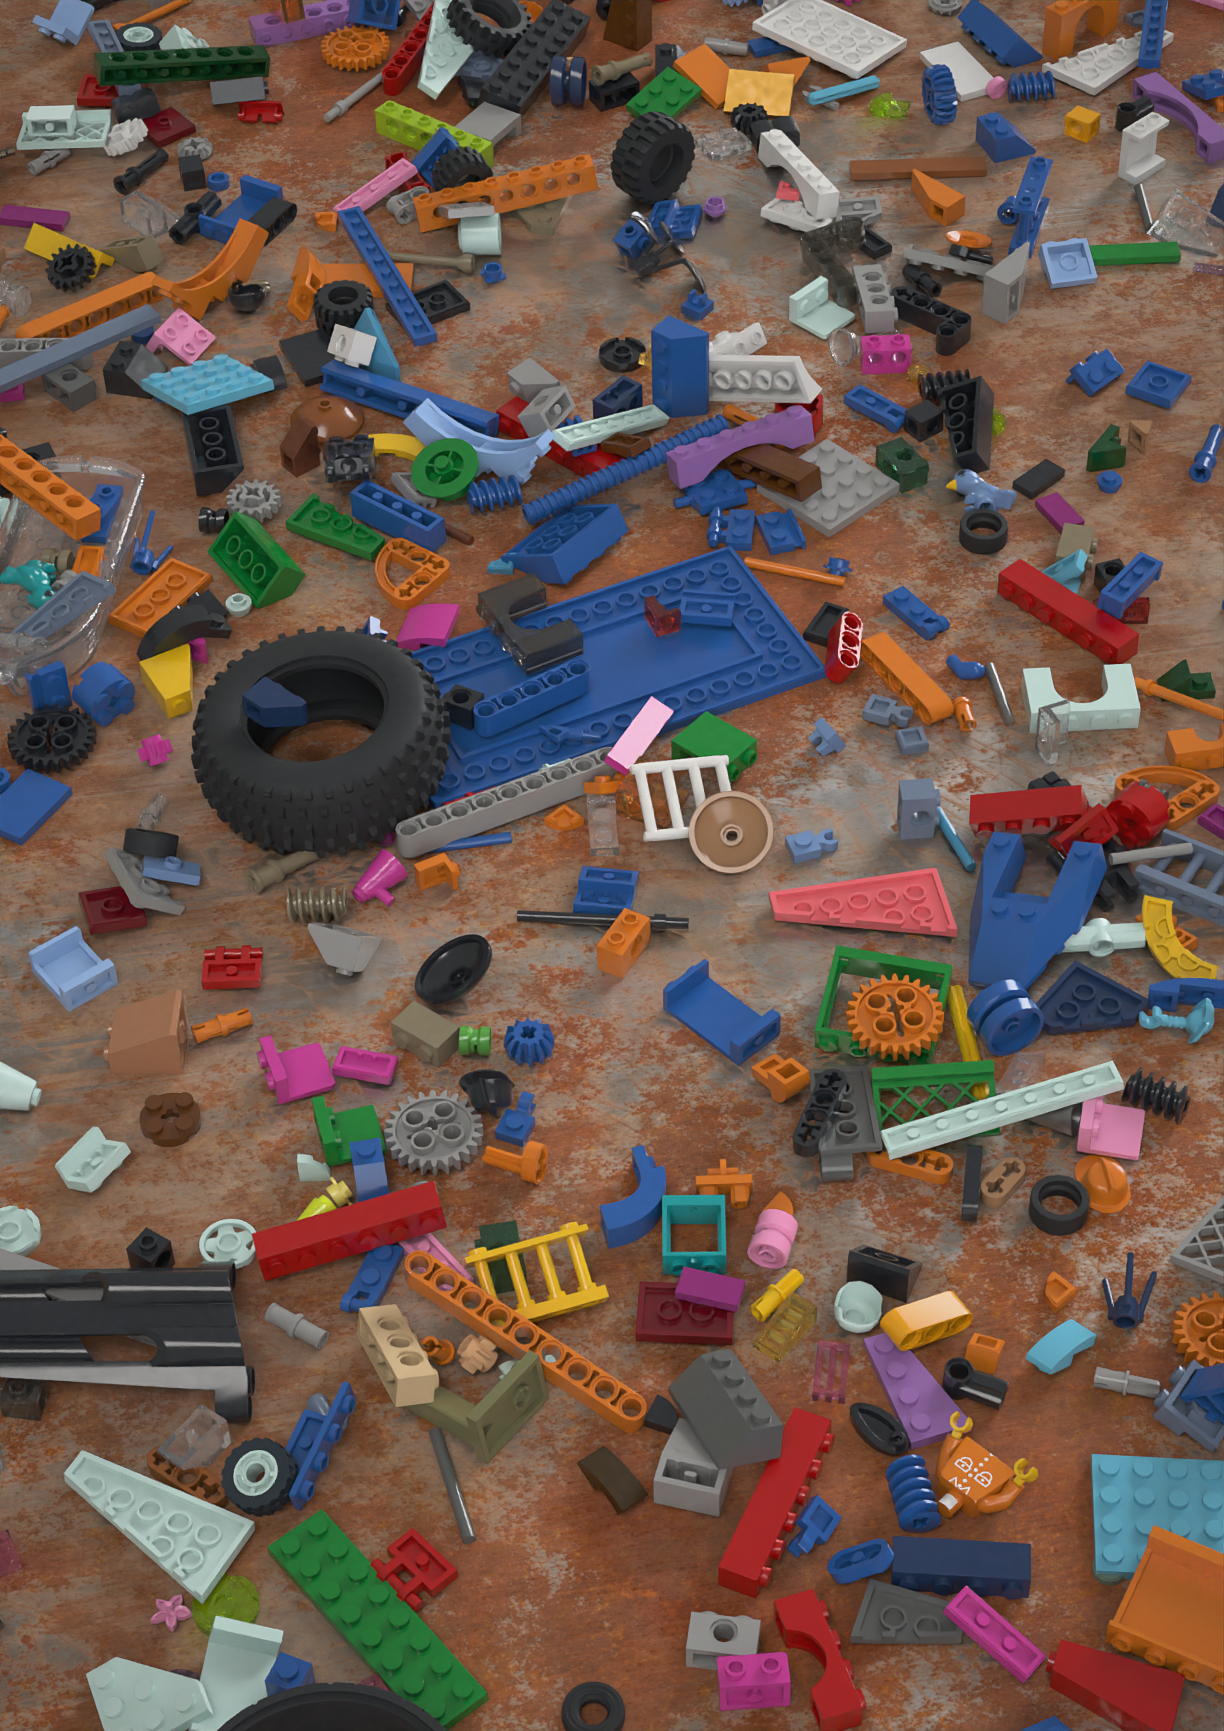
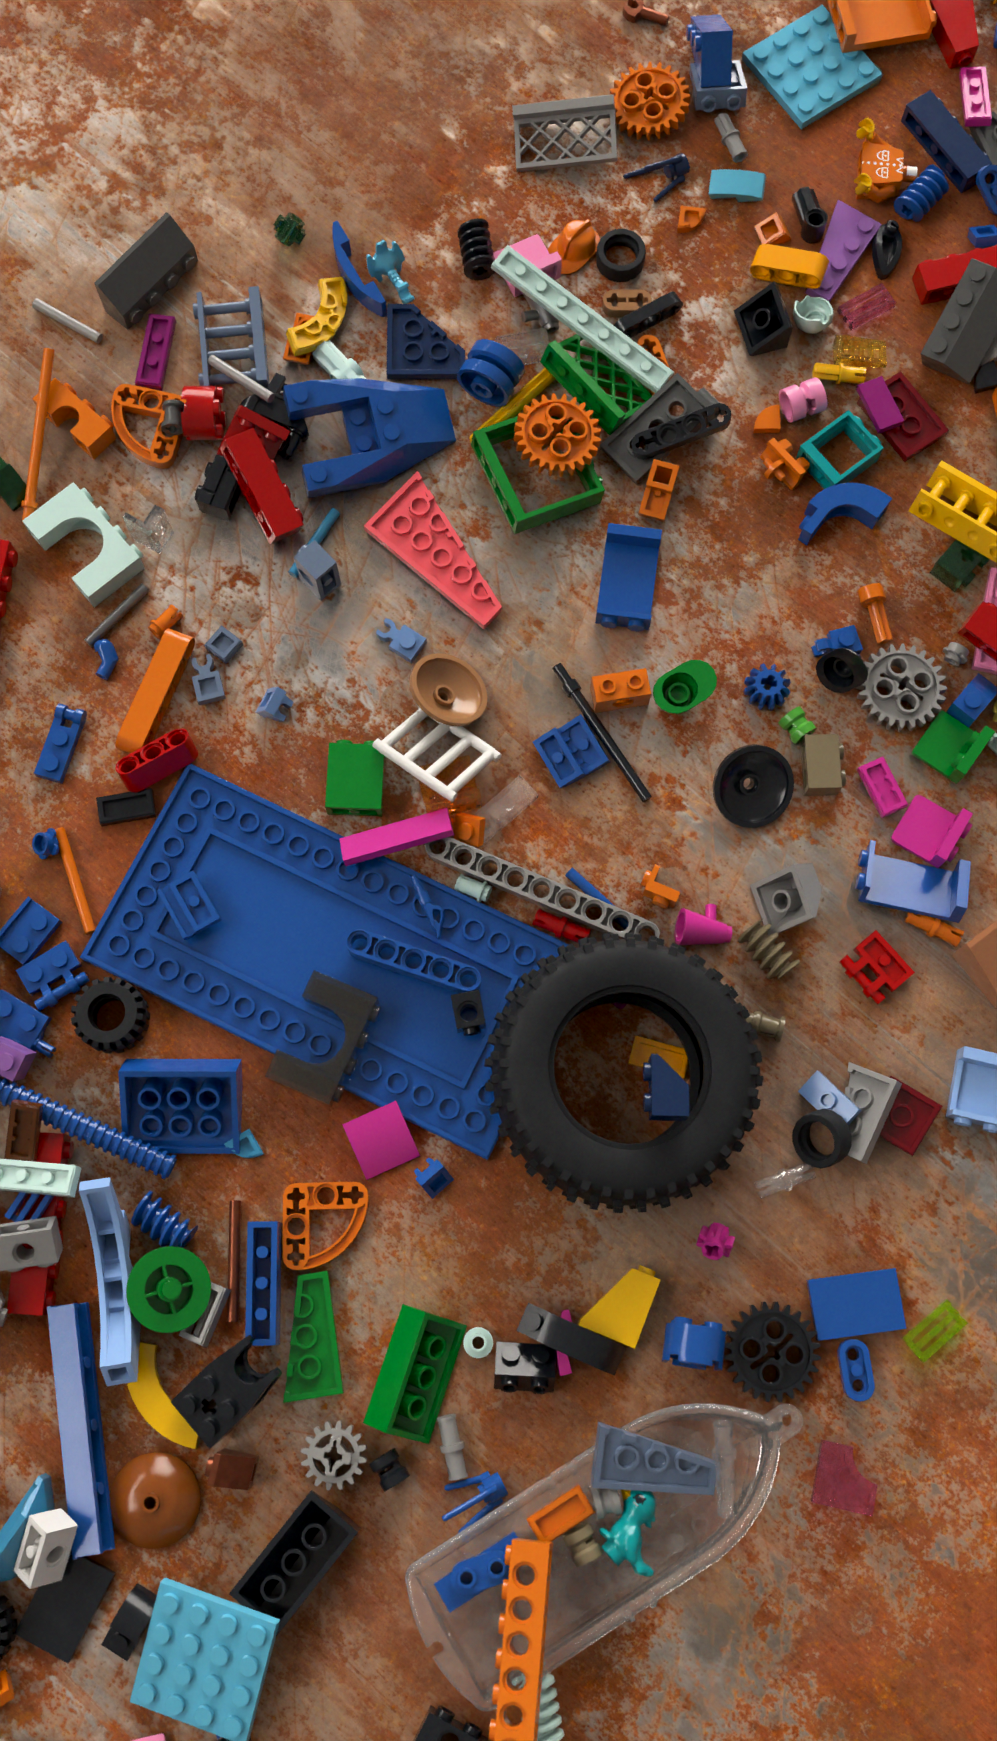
camera: 130 degrees left, 30 degrees up
blue plate [25,660,73,714] -> none
orange tile [107,558,213,638] -> none
orange tile [544,804,584,831] -> none
clear red bracket [644,595,681,637] -> none
none -> black tyre [71,977,150,1054]
none -> light grey pin [437,1414,468,1481]
none -> green piece [653,660,717,714]
none -> panel [855,840,971,923]

